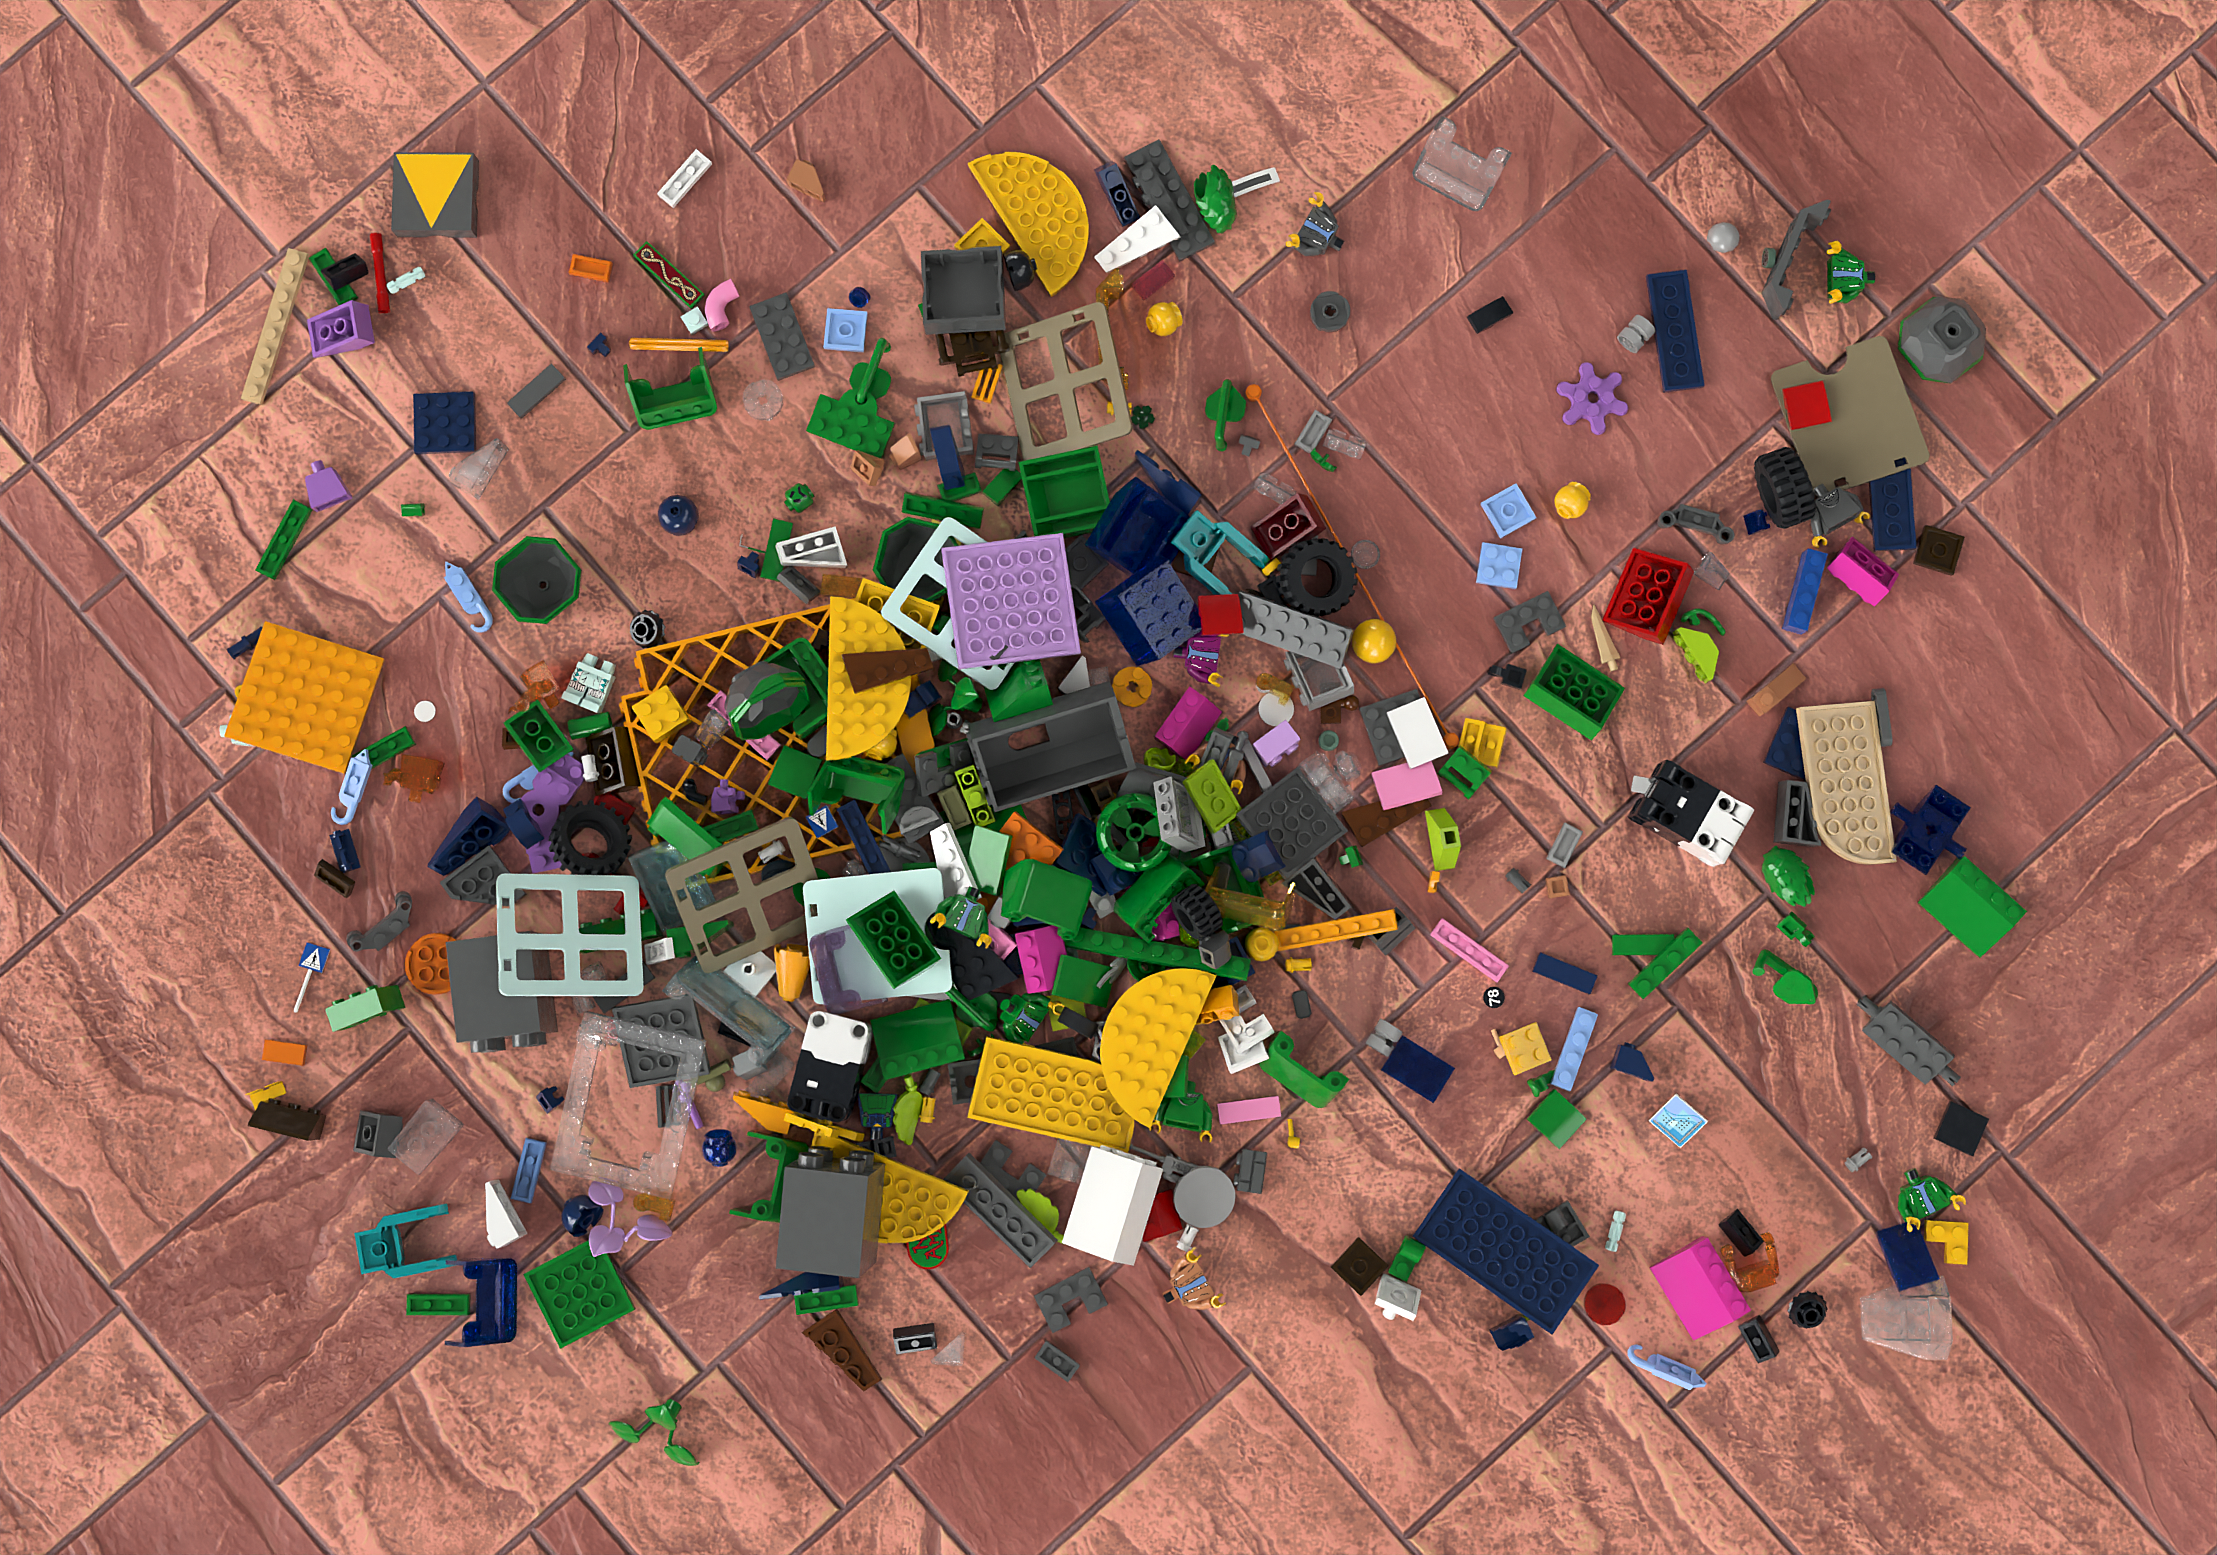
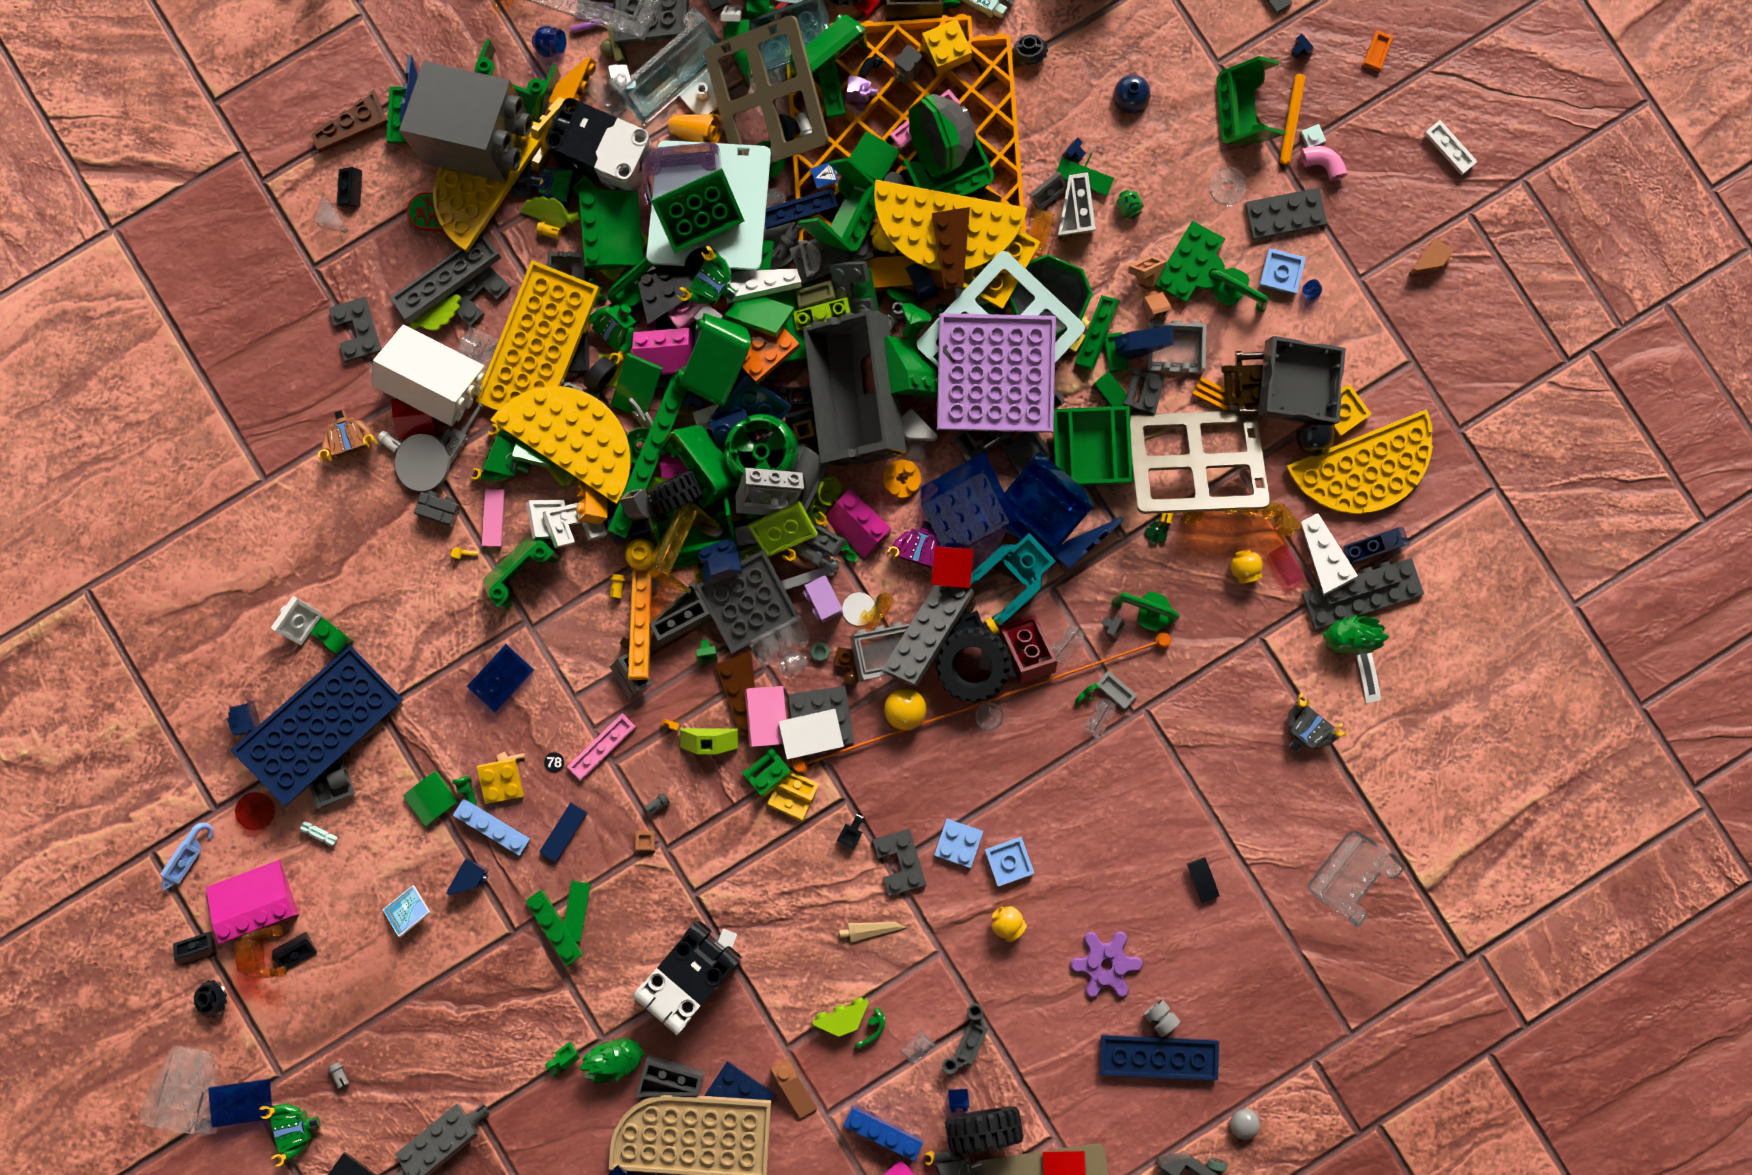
camera: 100 degrees right, 0 degrees up
tile [633,241,705,310] -> none
clear slope [694,709,730,750] -> none
dark grey pin [919,1068,941,1096] -> none
dark grey plate [1034,1340,1080,1382] -> none
dark grey piece [1292,990,1312,1019] -> none
dark grey plate [1310,291,1350,332] -> none
dark brown plate [1330,1237,1389,1296] -> none
light grey wheel [1365,1019,1403,1057] -> none
green slope [1524,644,1625,741] -> none
light grey tile [1546,823,1583,868] -> none
red slope [1602,548,1694,645] -> none
green piece [1752,949,1818,1004] -> none
yellow plate [1924,1220,1968,1265] -> none

